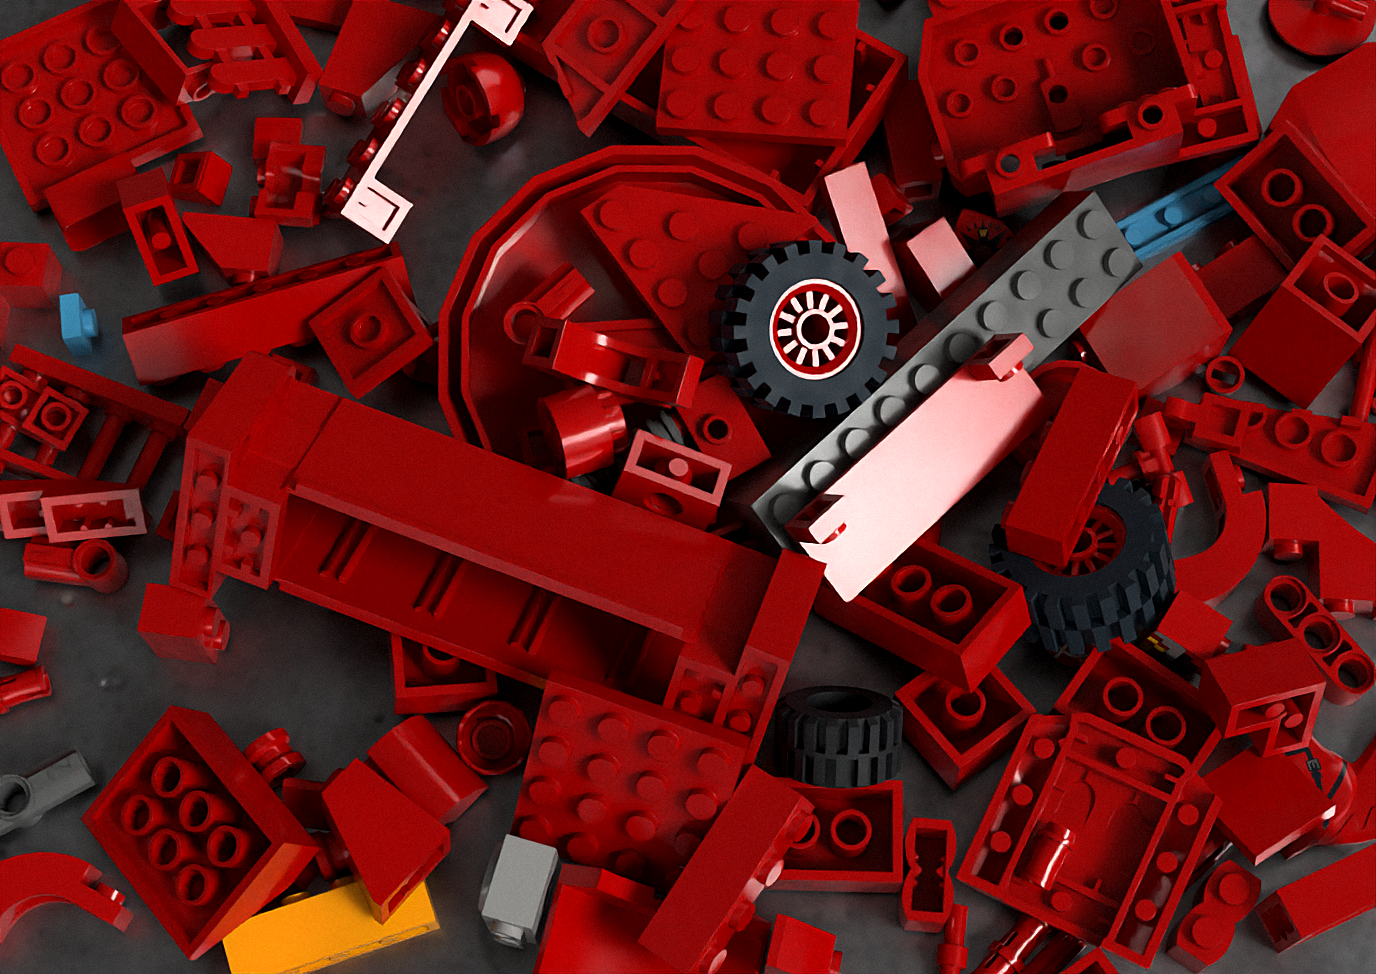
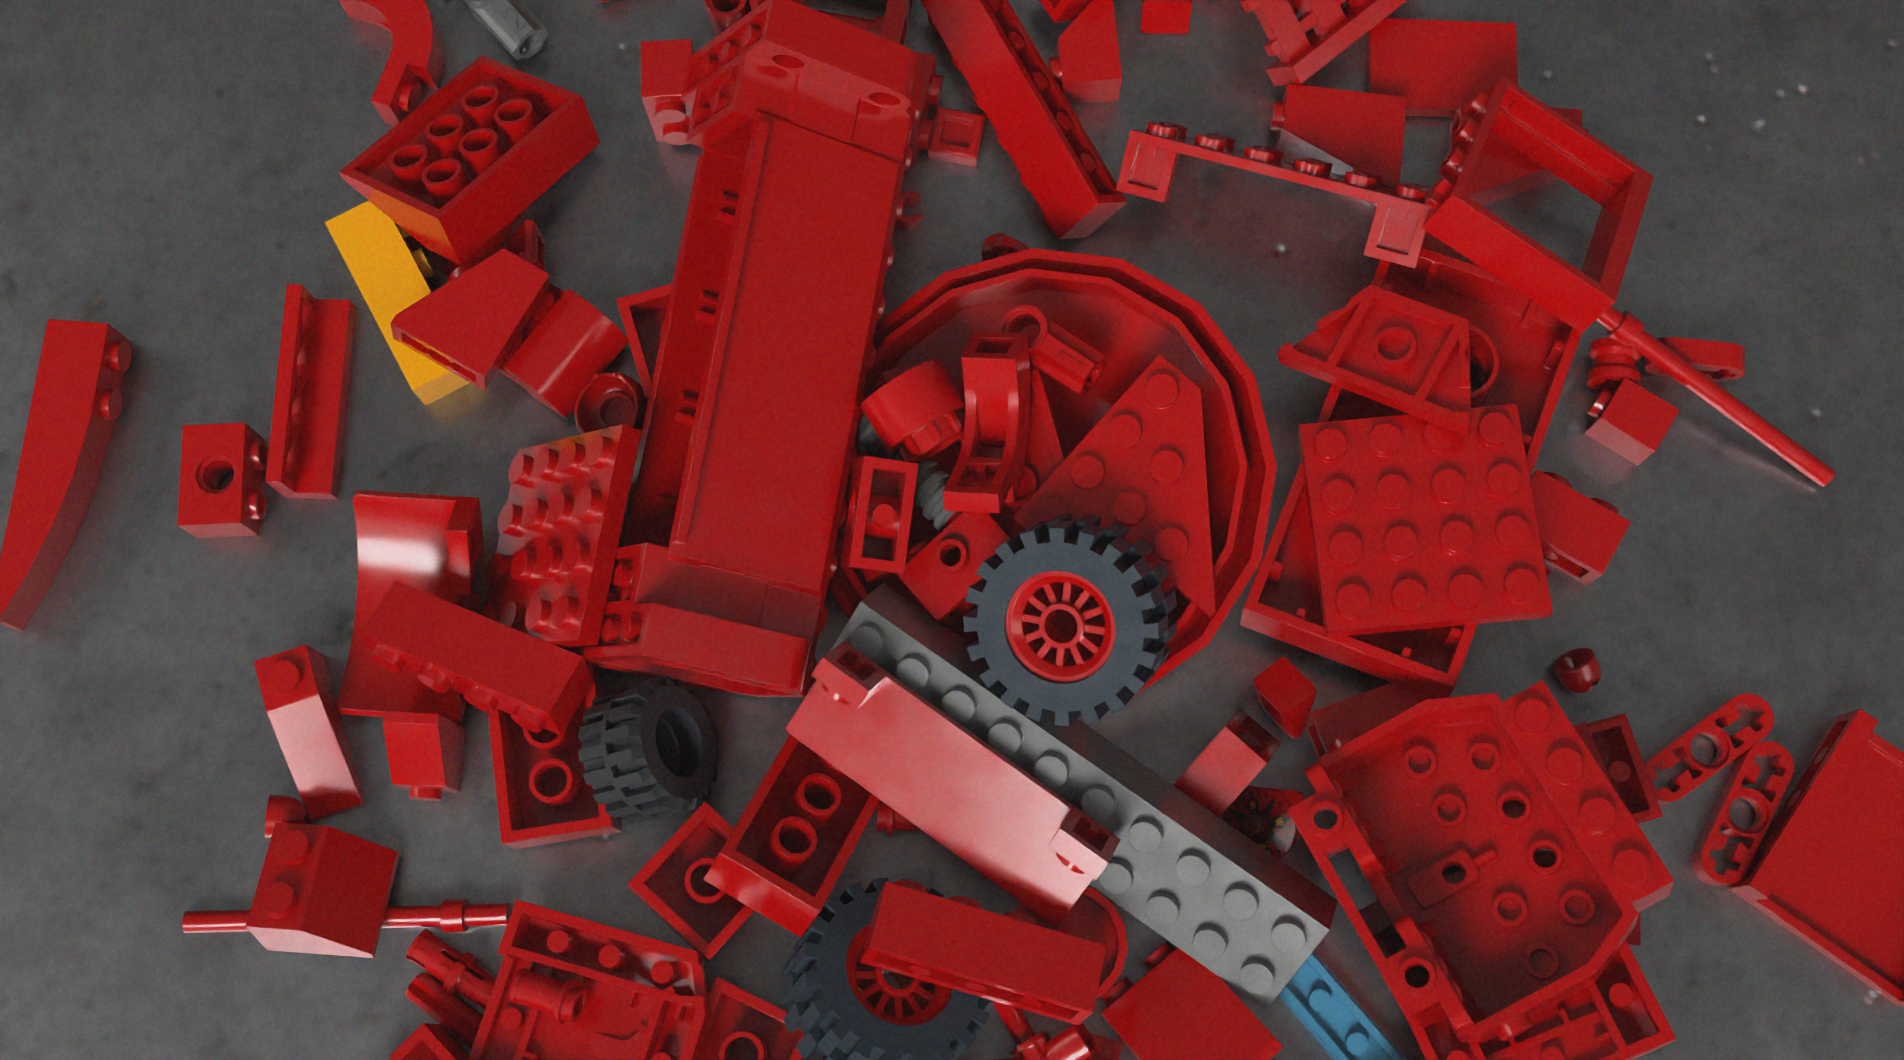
camera: 80 degrees right, 5 degrees up
red wheel [243,727,307,789] -> none
red cylinder [249,142,327,228] -> none
red tile [252,117,304,166] -> none
red bracket [308,266,436,399] -> none
red cylinder [440,50,526,147] -> none
light grey brick [478,834,562,949] -> none
tile [817,161,917,346] -> none
red brick [897,817,956,933] -> none

